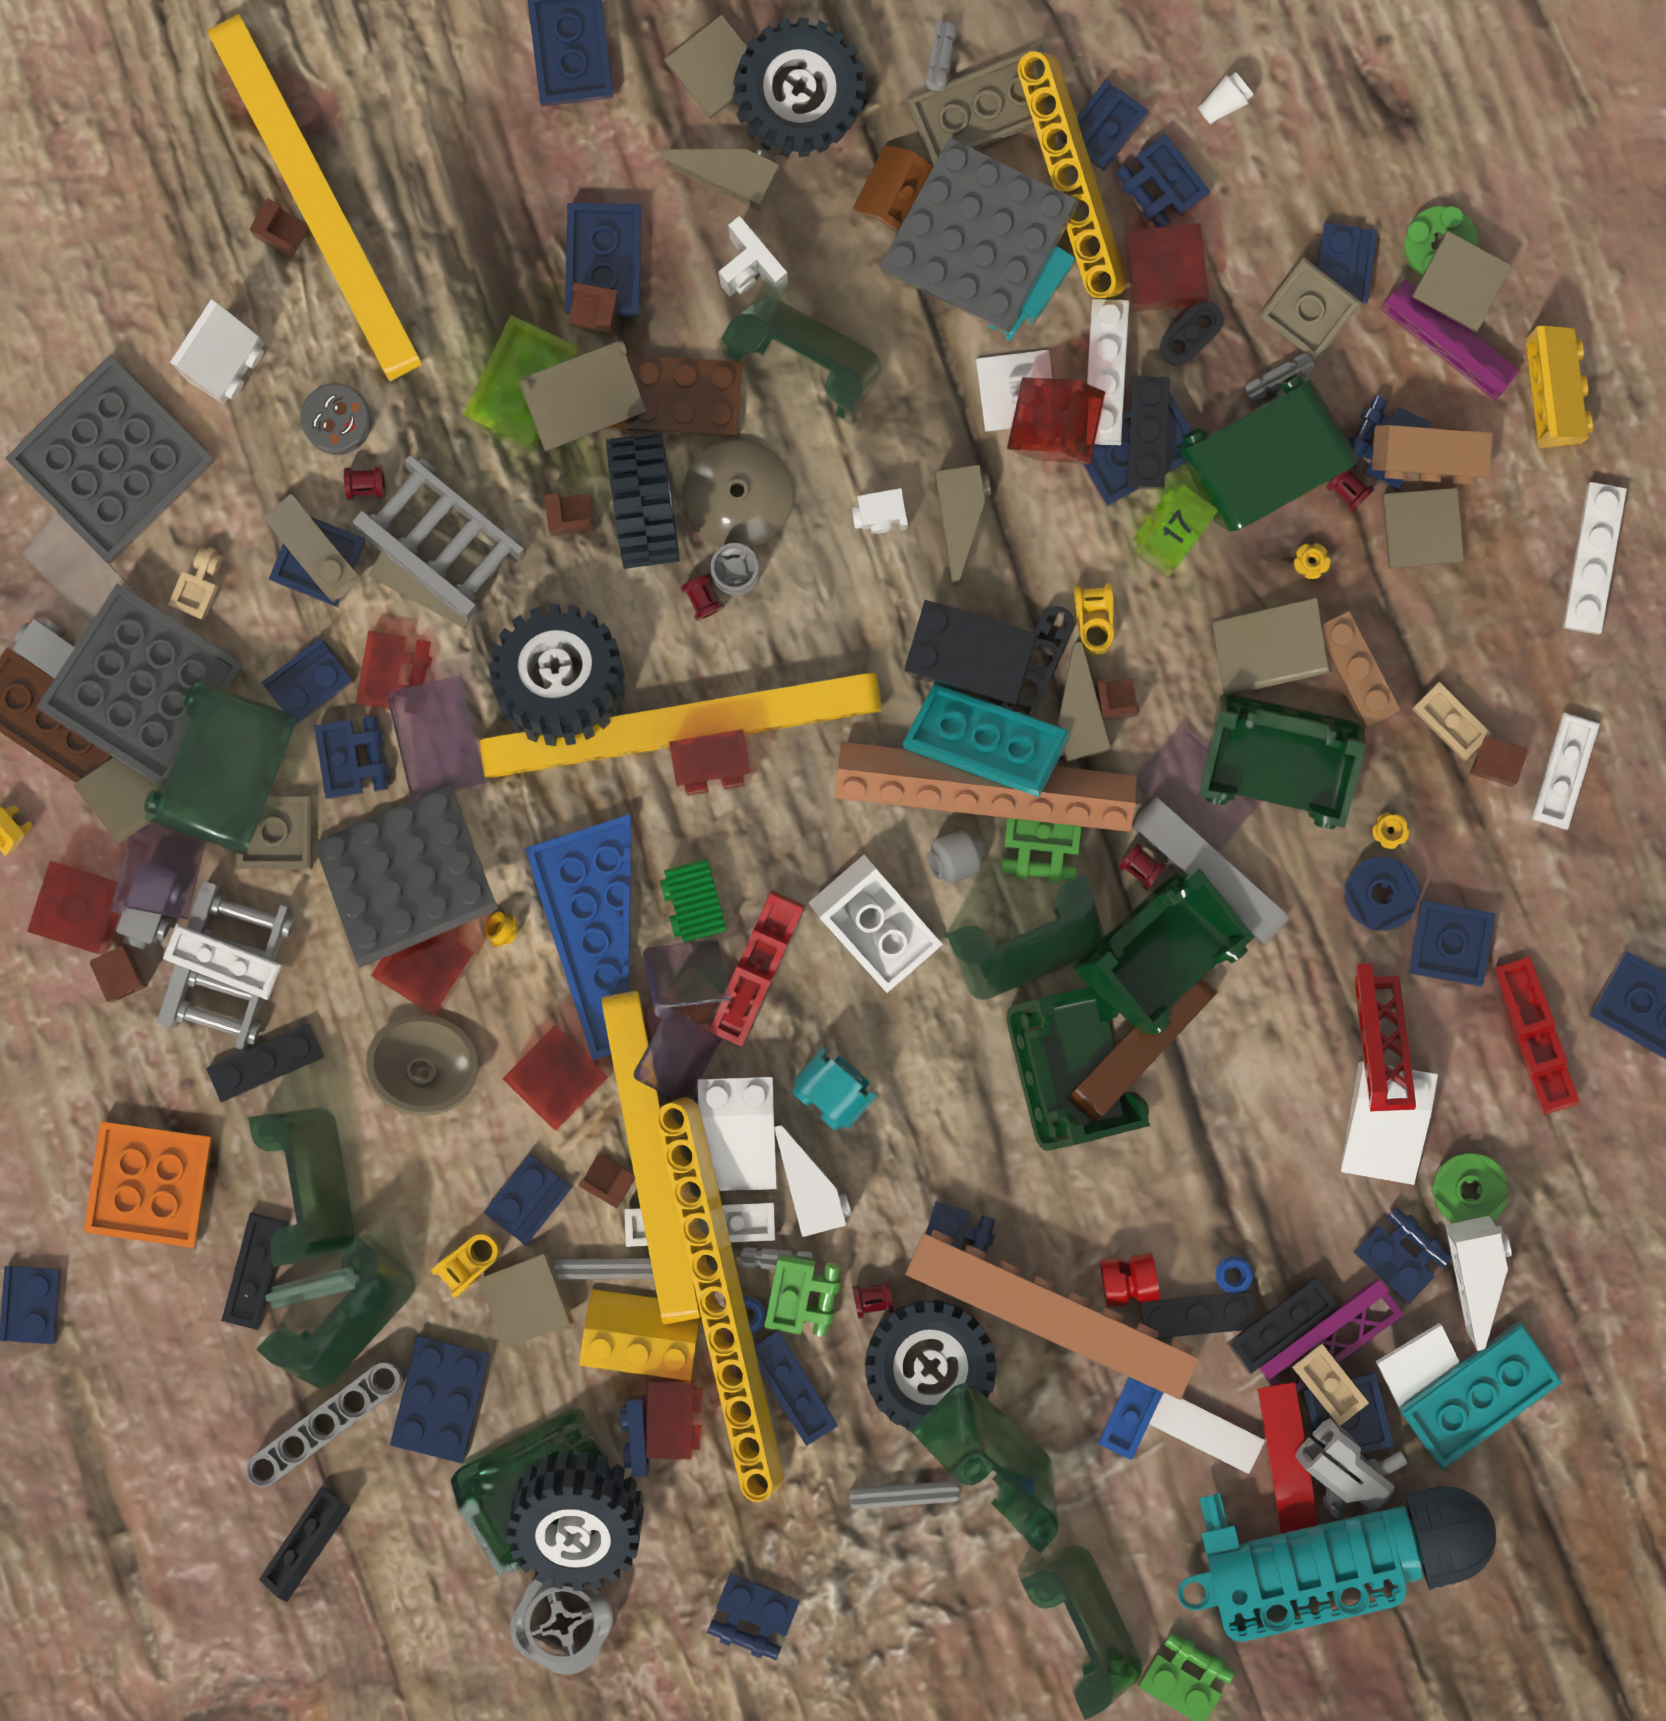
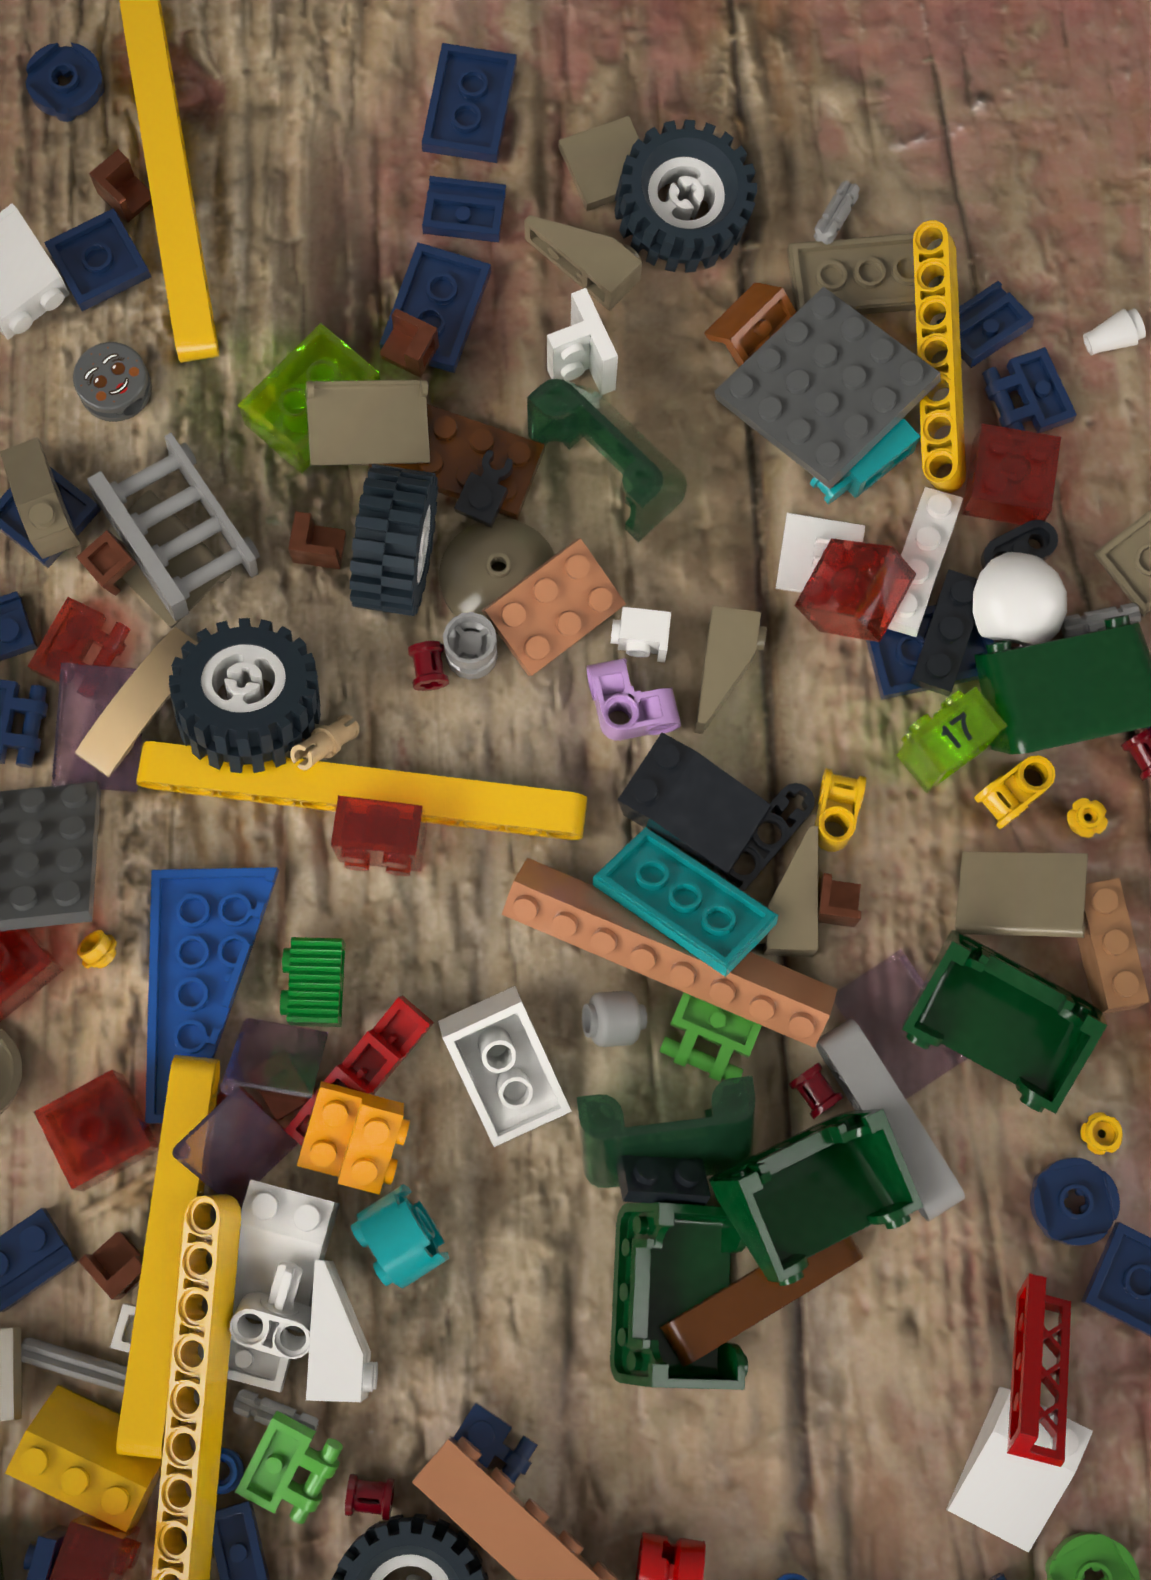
camera: 10 degrees right, 10 degrees down
dark red bush [344,465,385,500] -> none
none -> dark blue plate [25,43,105,122]
none -> dark blue plate [44,208,151,312]
none -> tan slope [75,627,198,778]
none -> copper panel [76,530,137,596]
none -> white beam [229,1261,312,1359]
none -> tan pin [290,714,359,770]
none -> light orange plate [297,1081,410,1195]
none -> dark blue plate [422,176,506,242]
none -> black plate [454,450,513,528]
none -> nougat plate [481,538,626,676]
none -> lavender piece [587,658,681,741]
none -> black plate [616,1155,711,1206]
none -> white cylinder [973,552,1067,647]
none -> yellow piece [974,755,1056,830]

